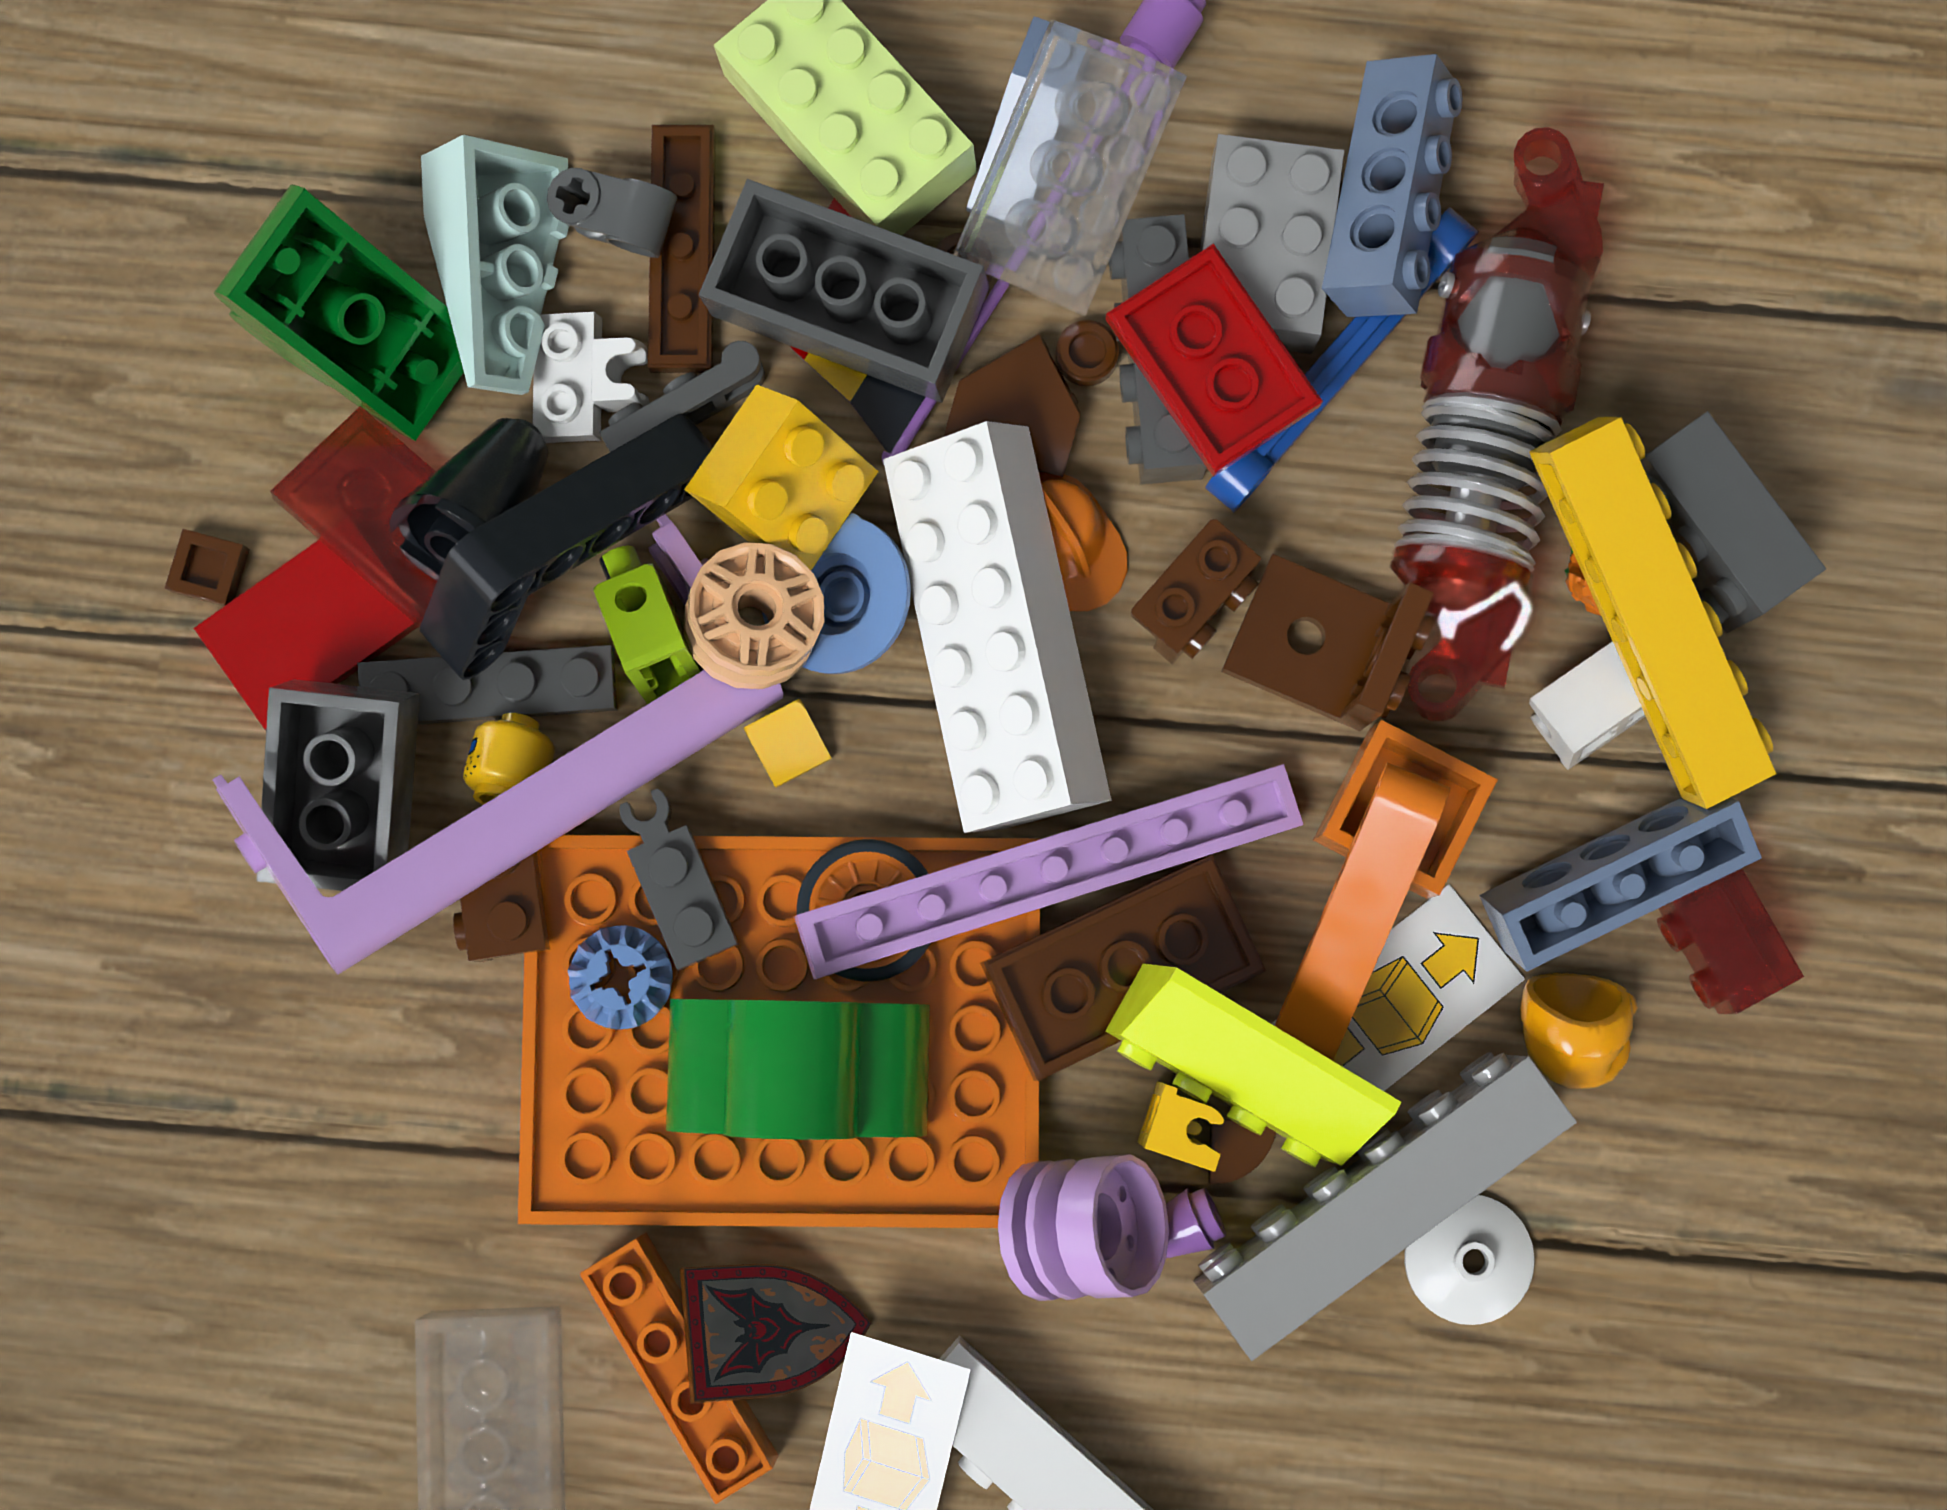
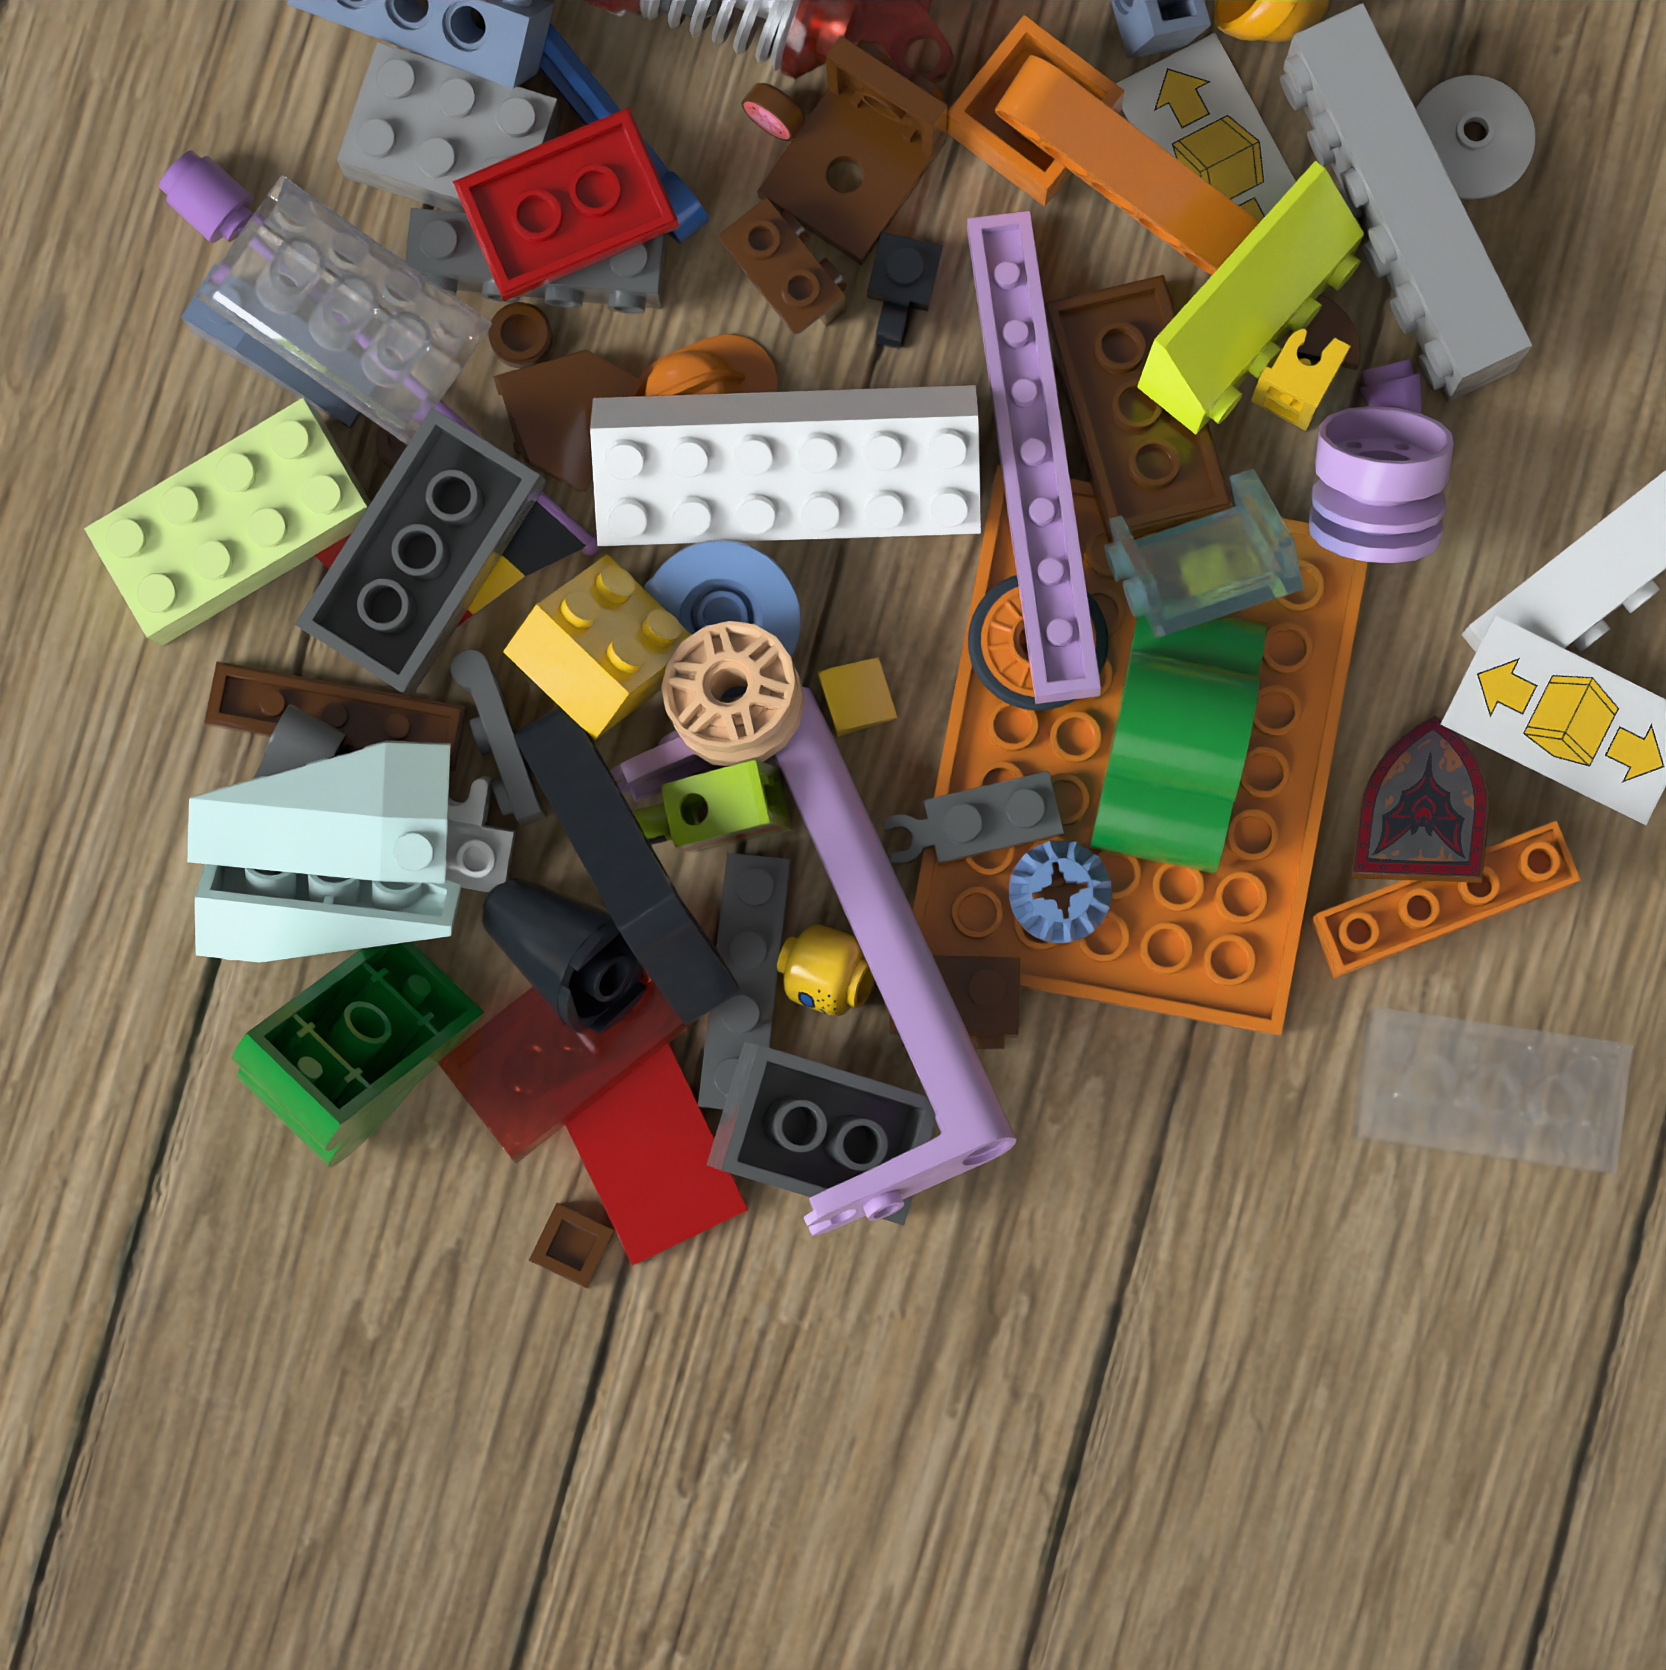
camera: 75 degrees left, 0 degrees up
none -> light aqua wedge [187,741,451,884]
none -> reddish brown tile [741,83,805,141]
none -> black plate [867,232,943,350]
none -> clear light blue panel [1104,468,1303,638]

